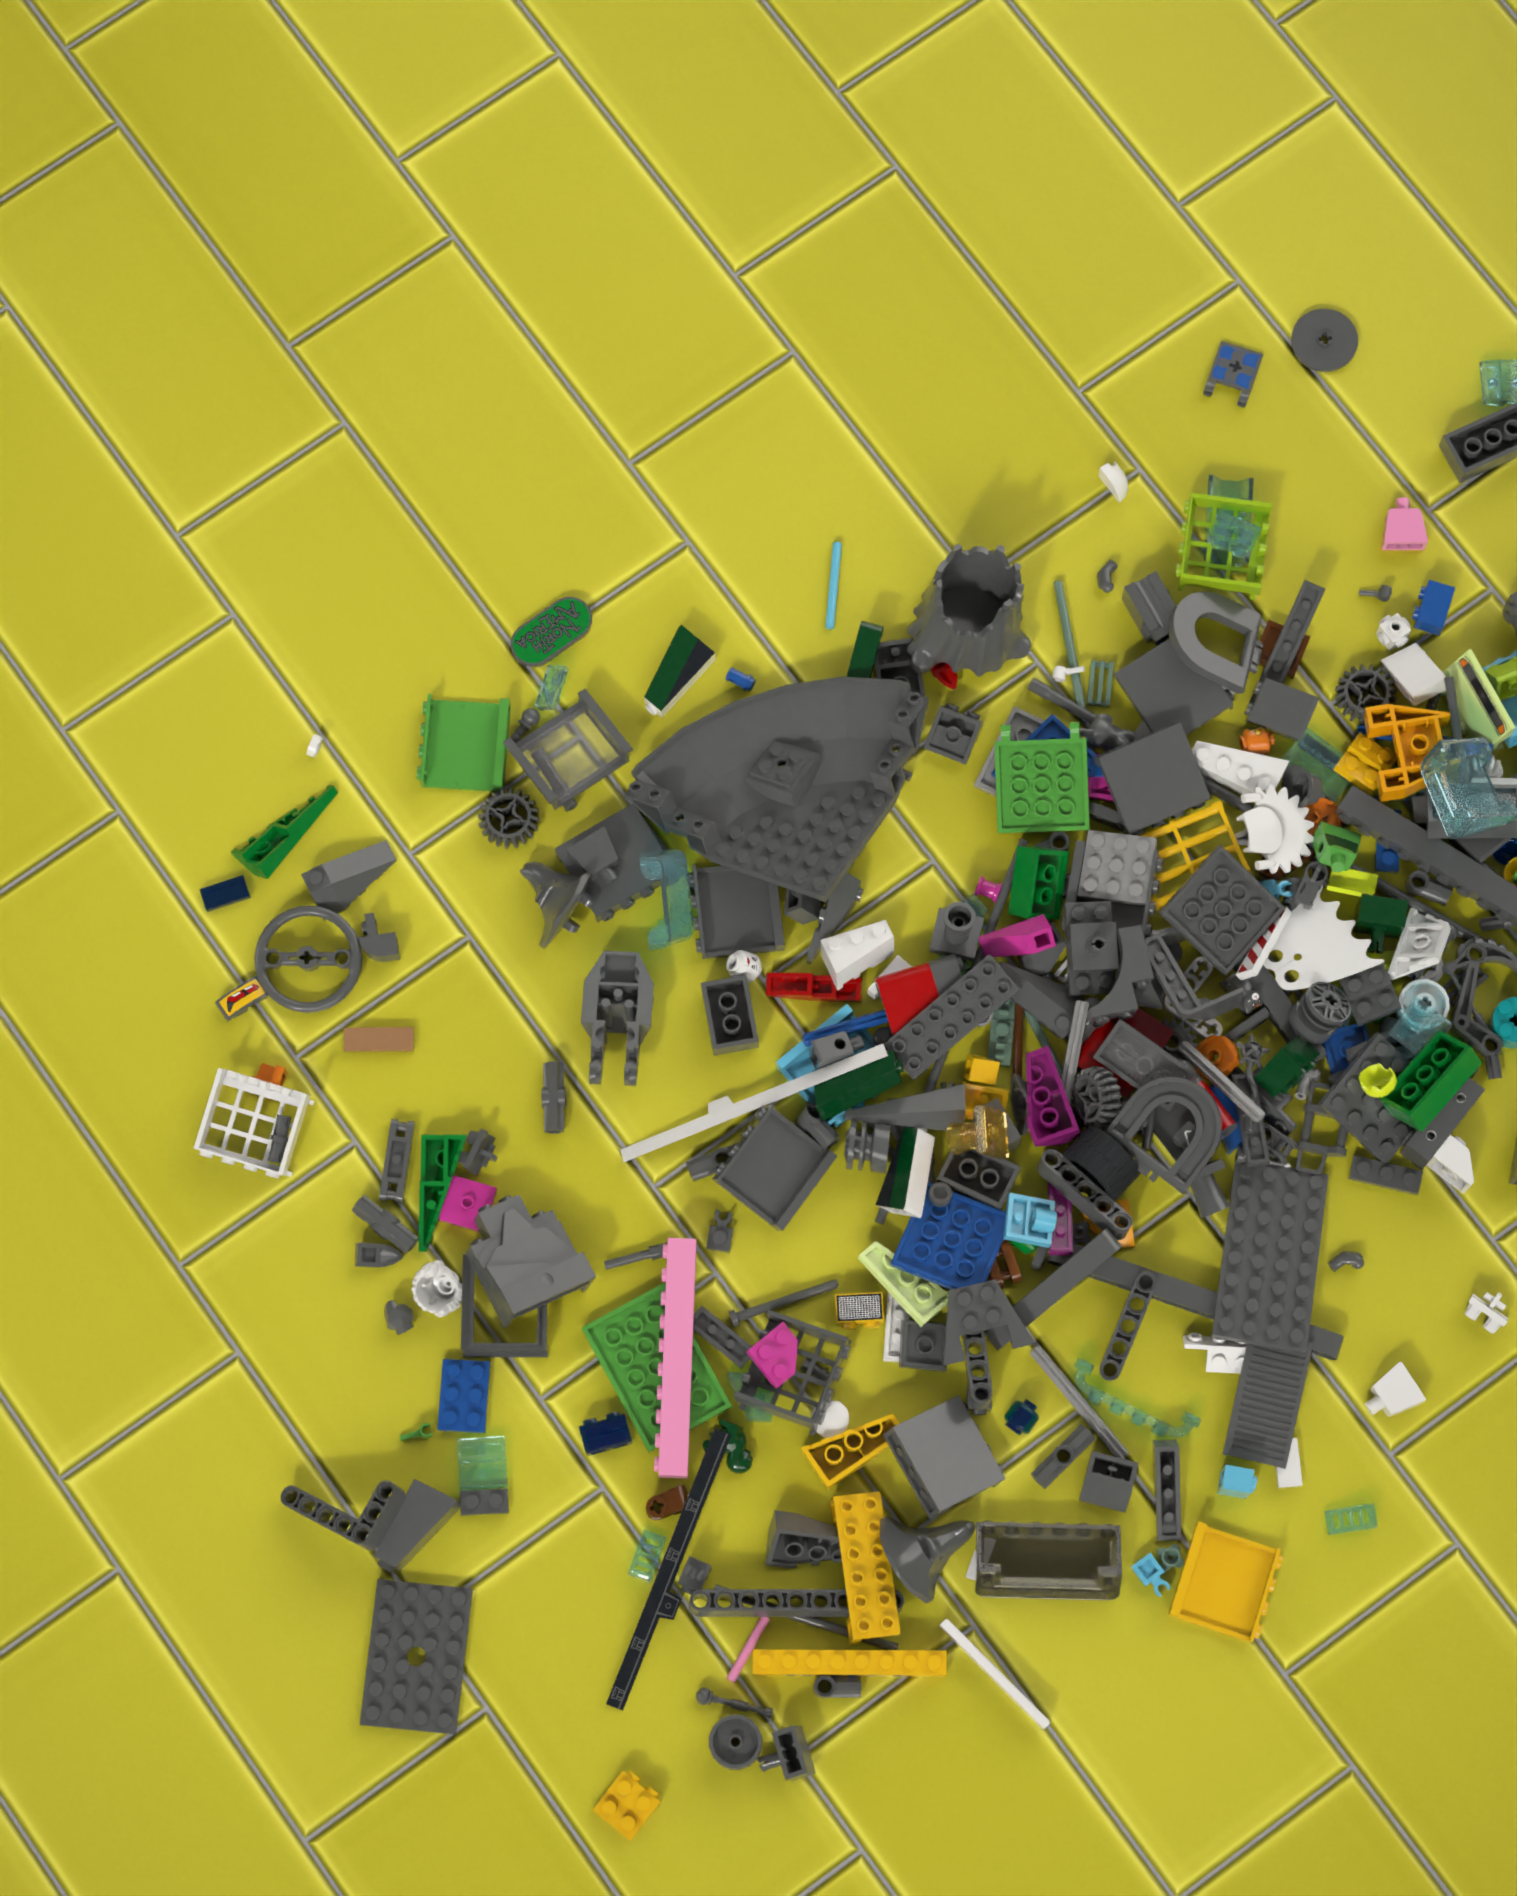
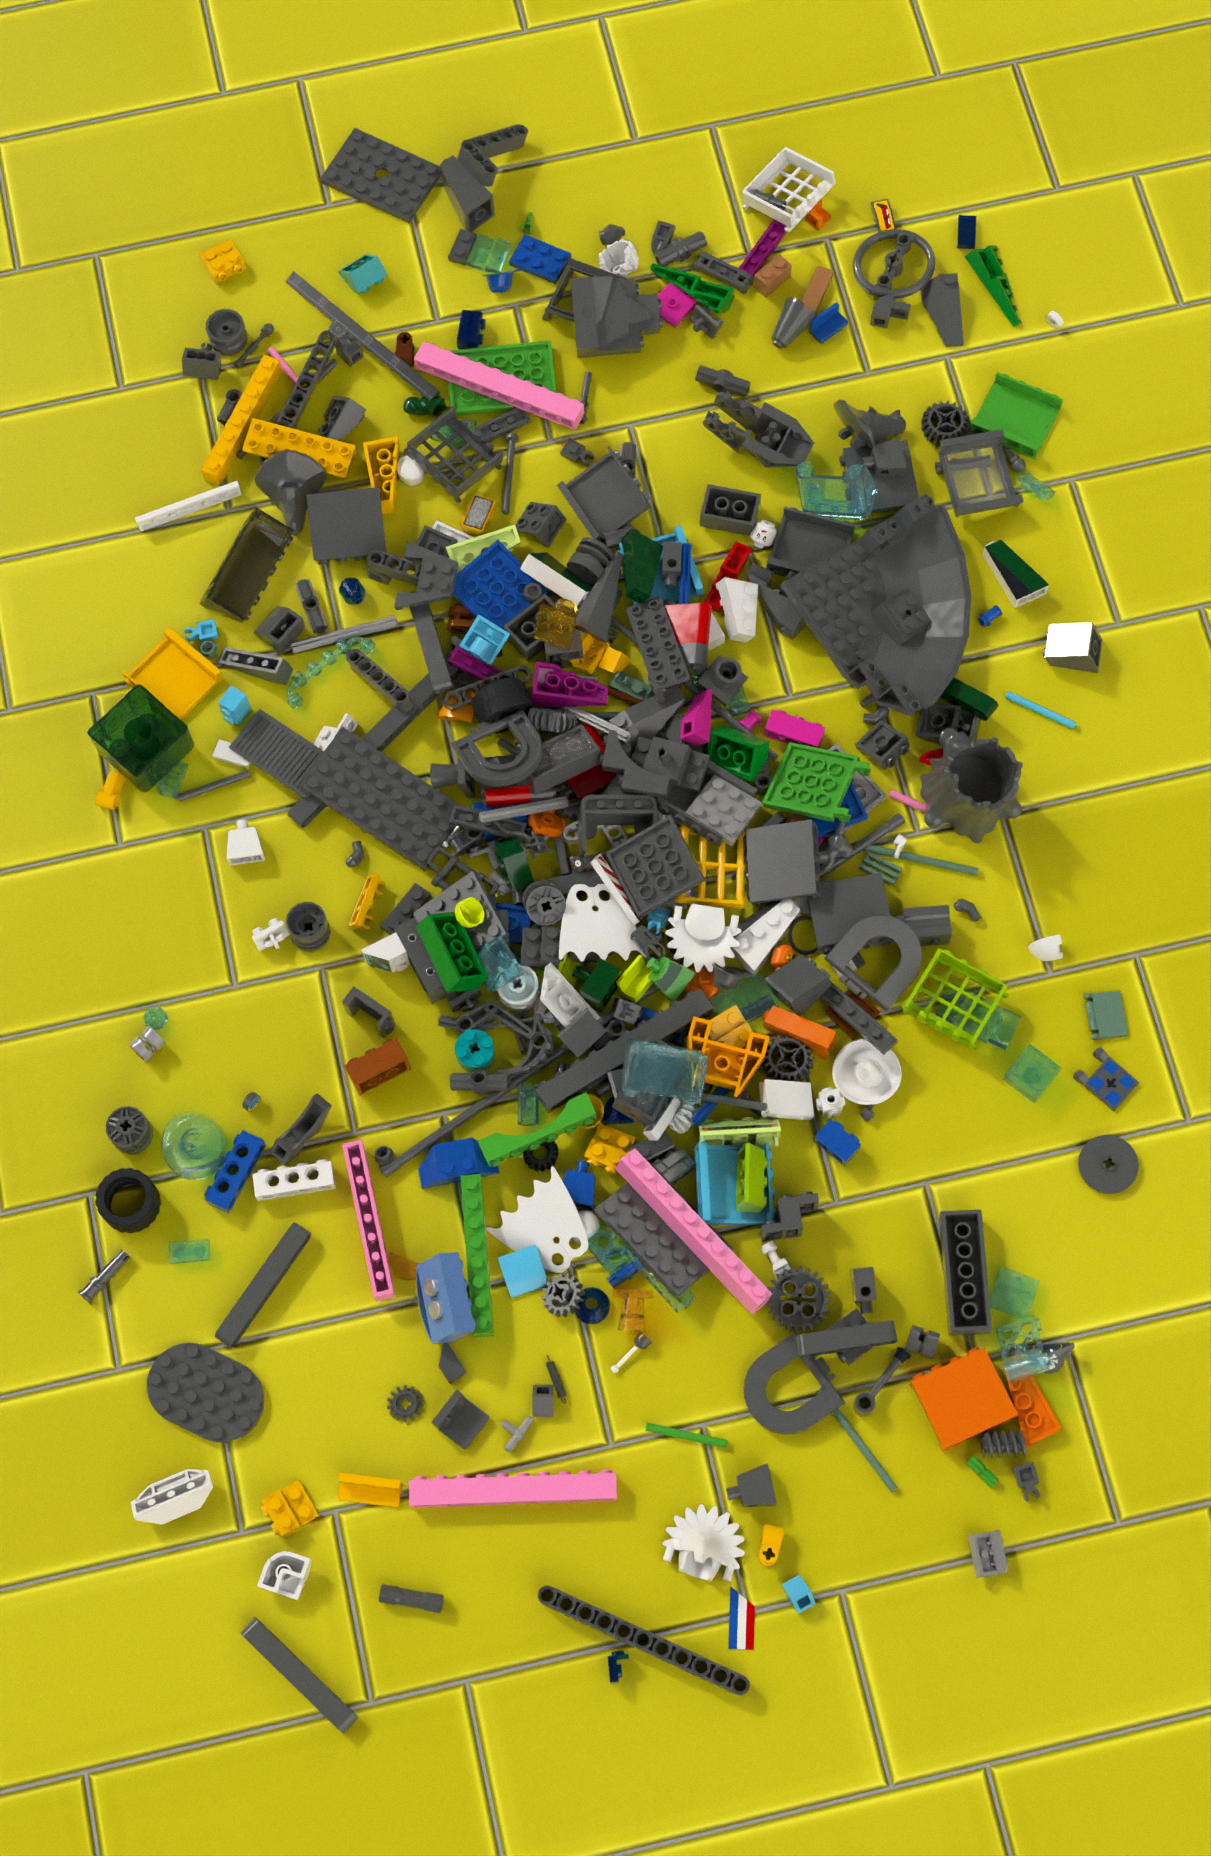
camera: 115 degrees right, 5 degrees down
tile [511,597,592,667] -> none
white sticker [620,1044,888,1162] -> none
clear light blue slope [628,1530,666,1583] -> none
dark pink plate [746,1322,798,1389] -> none
clear light blue brick [1208,511,1261,559] -> none
bright pink torso [1382,497,1428,550] -> none
none -> clear green brick [87,684,194,792]
none -> yellow piece [95,771,126,810]
none -> dark grey bar [177,770,251,802]
none -> dark grey wheel [286,902,331,952]
none -> teal slope [338,254,388,293]
none -> yellow plate [348,873,386,930]
none -> blue piece [482,269,522,293]
none -> dark grey bracket [515,502,567,547]
none -> dark grey slope [557,1009,607,1058]
none -> dark grey brick [609,997,642,1025]
none -> magenta tile [739,219,787,276]
none -> dark grey piece [747,563,774,585]
none -> medium nougat brick [754,254,792,297]
none -> orange slope [762,1005,837,1060]
none -> dark pink brick [764,709,825,748]
none -> dark grey cone [771,297,816,349]
none -> black piece [788,915,818,955]
none -> blue panel [809,302,848,344]
none -> white hat [832,1039,902,1105]
none -> dark grey arm [863,705,889,724]
none -> bright pink bar [889,790,927,812]
none -> clear light blue container [1003,1044,1061,1103]
none -> slope [1043,622,1103,673]
none -> sand green piece [1084,991,1128,1040]

